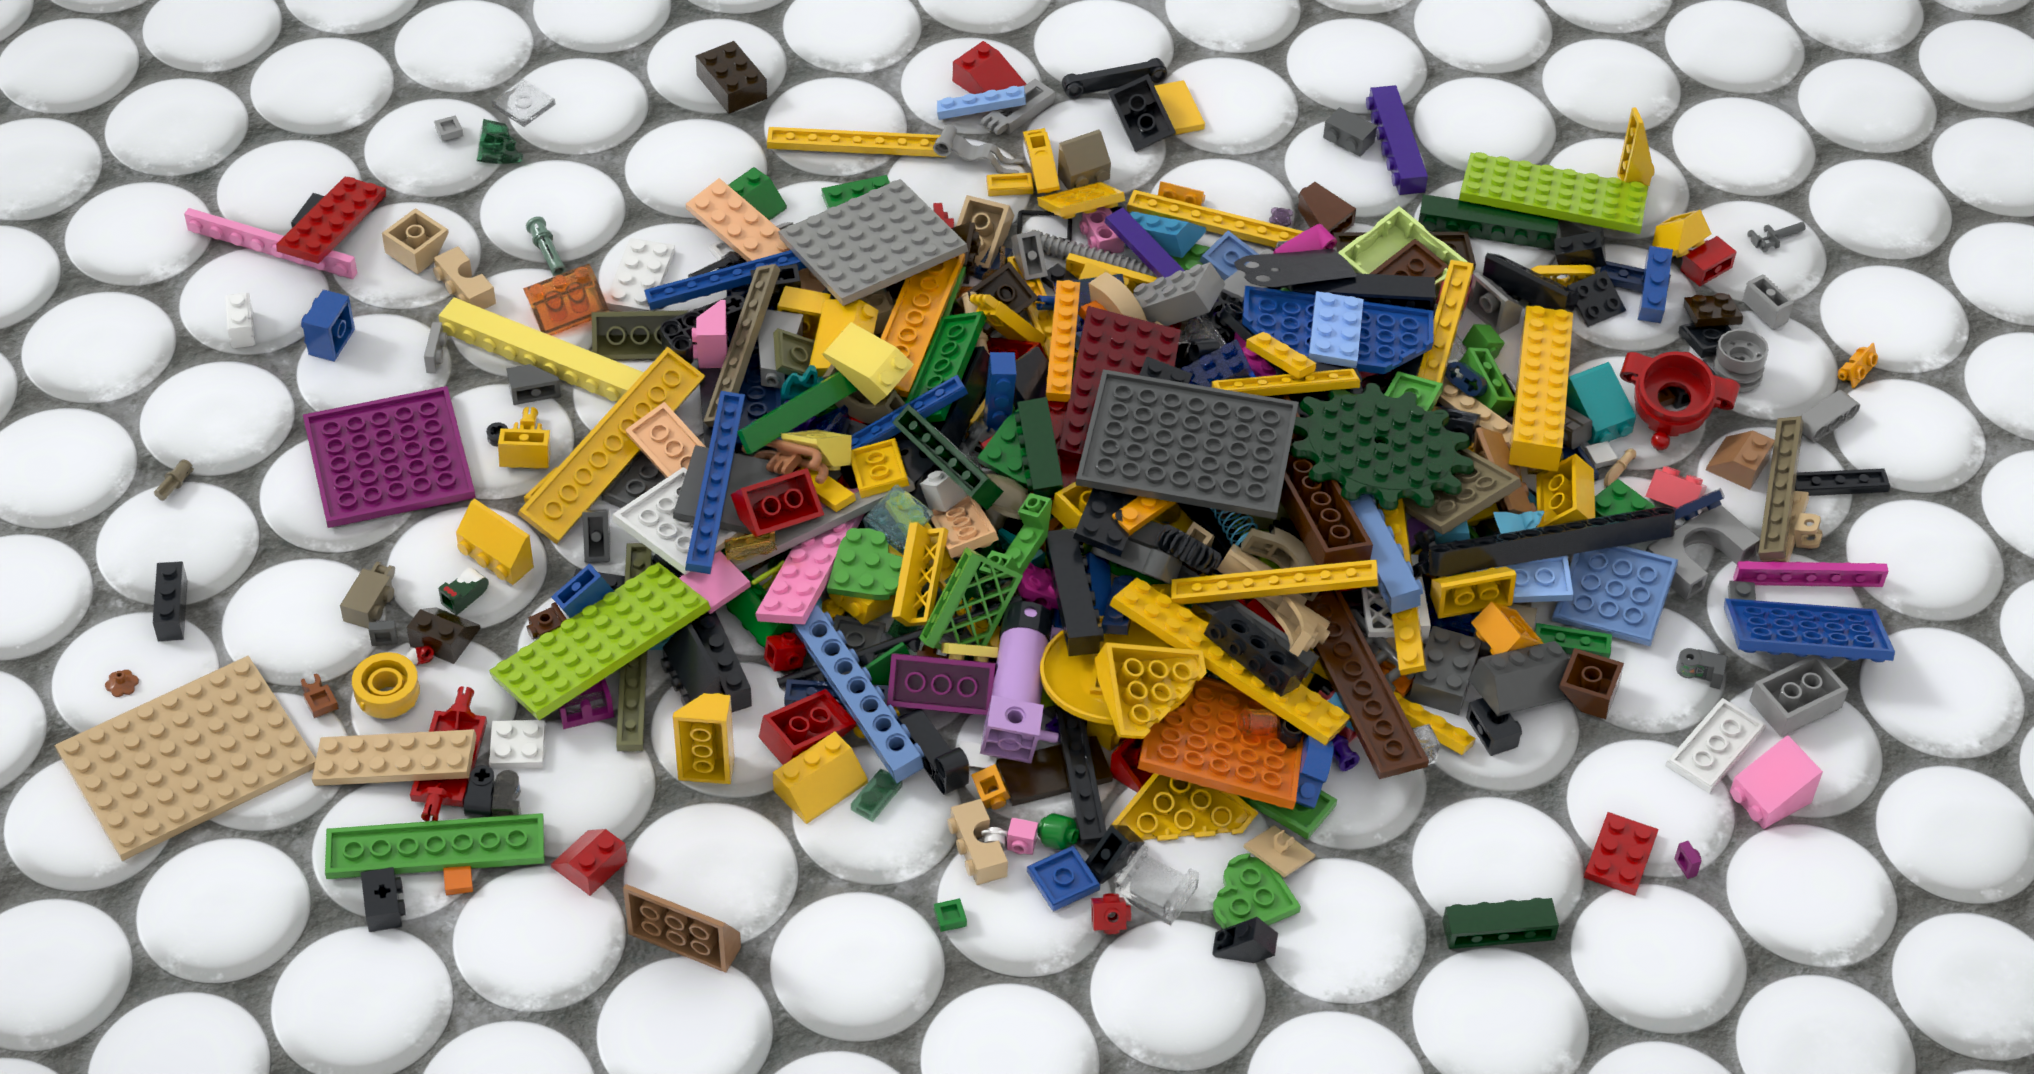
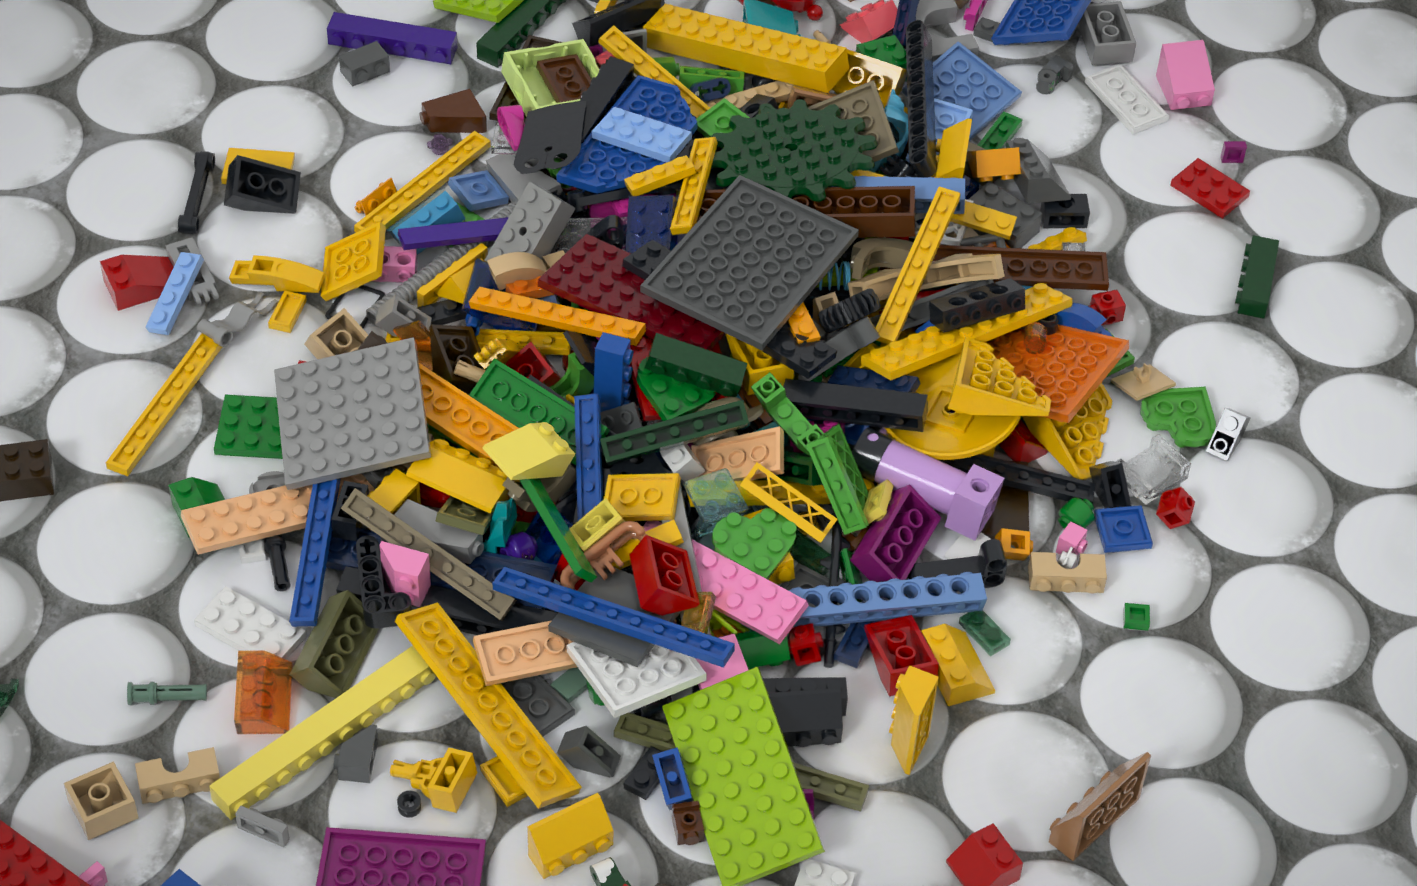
camera: 70 degrees left, 0 degrees up
dark tan slope [1058,129,1111,190] -> none
reddish brown slope [1559,648,1624,720] -> none
none -> red brick [1088,289,1126,325]

